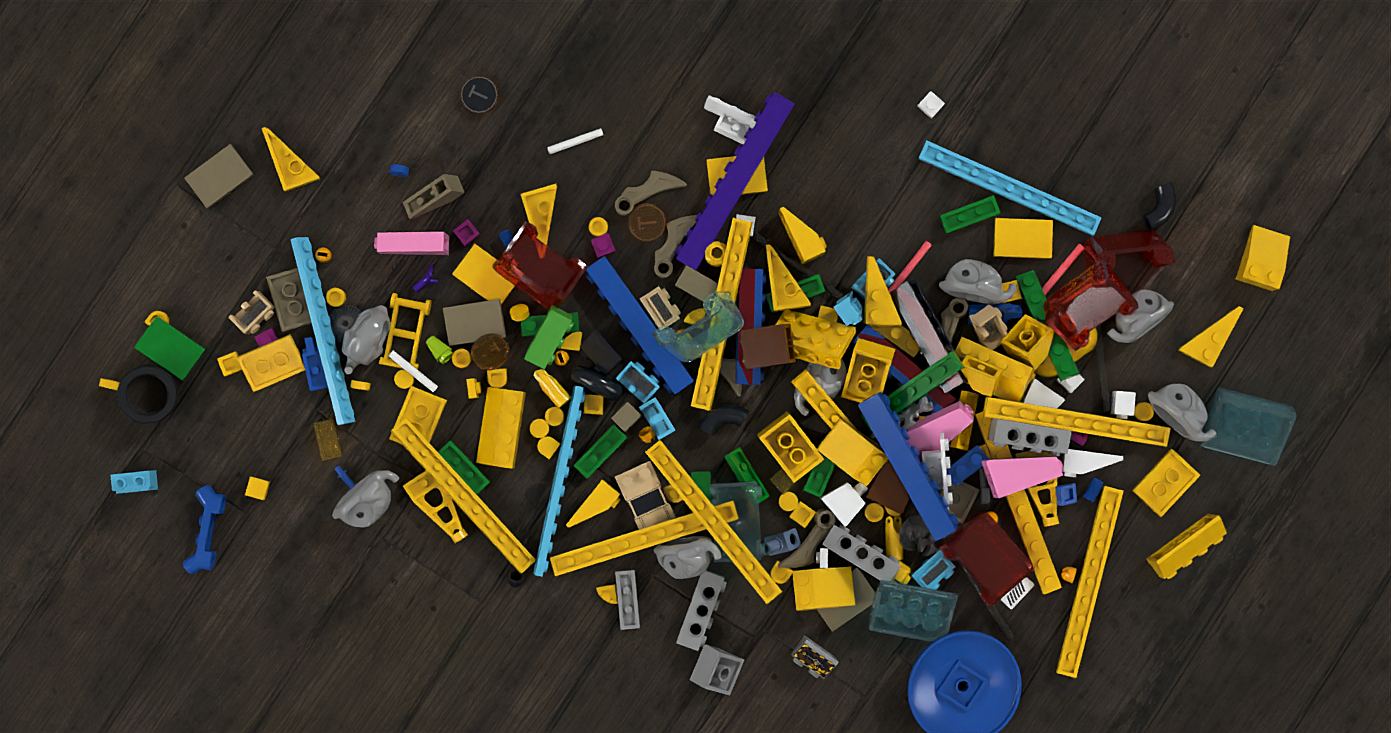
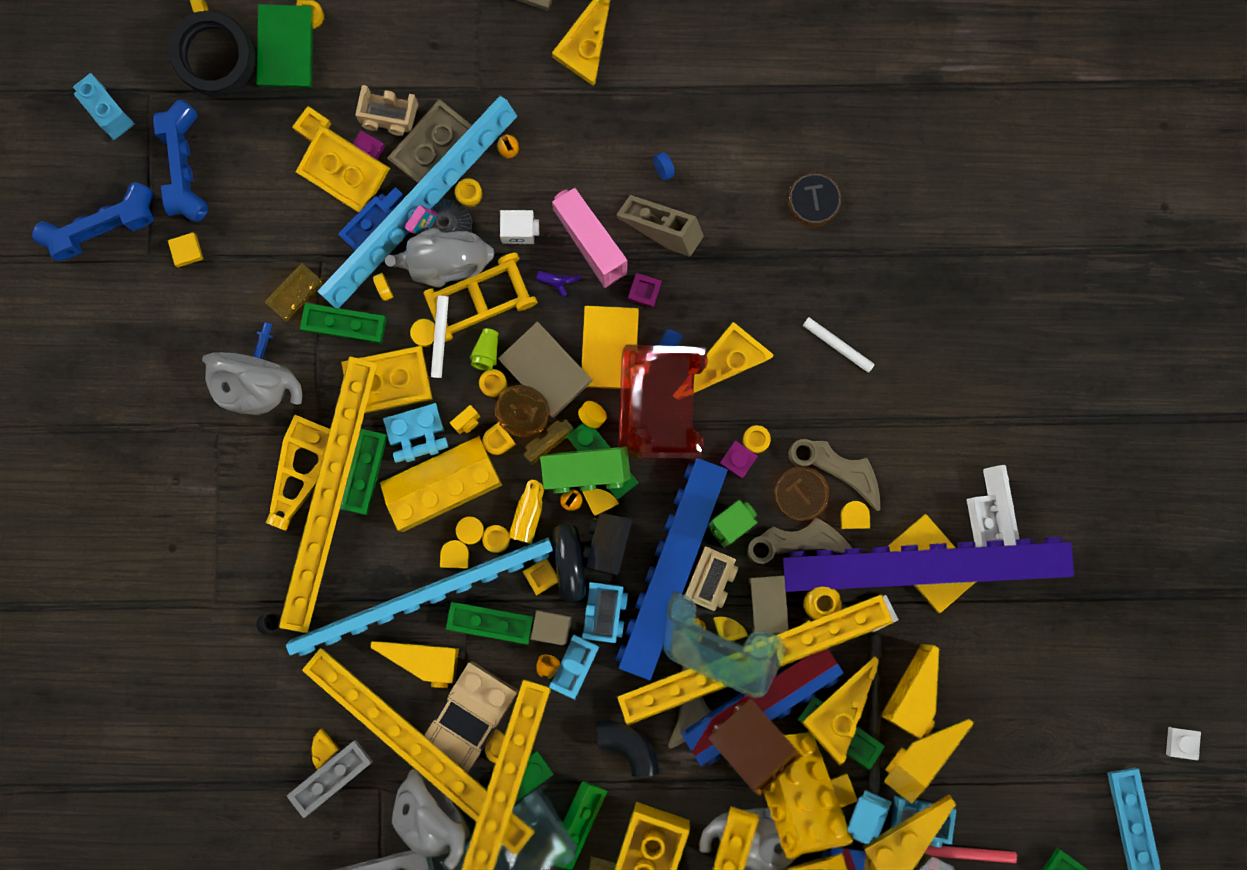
camera: 55 degrees right, 5 degrees down
none -> blue plate [153,100,208,222]
none -> green plate [300,303,387,344]
none -> medium azure plate [383,403,449,463]
none -> tile [405,205,439,235]
none -> white brick [500,210,539,244]
none -> clear yellow plate [523,420,574,465]
none -> bright green brick [707,500,757,548]
none -> yellow tile [841,501,870,529]
none -> yellow slope [884,719,974,804]

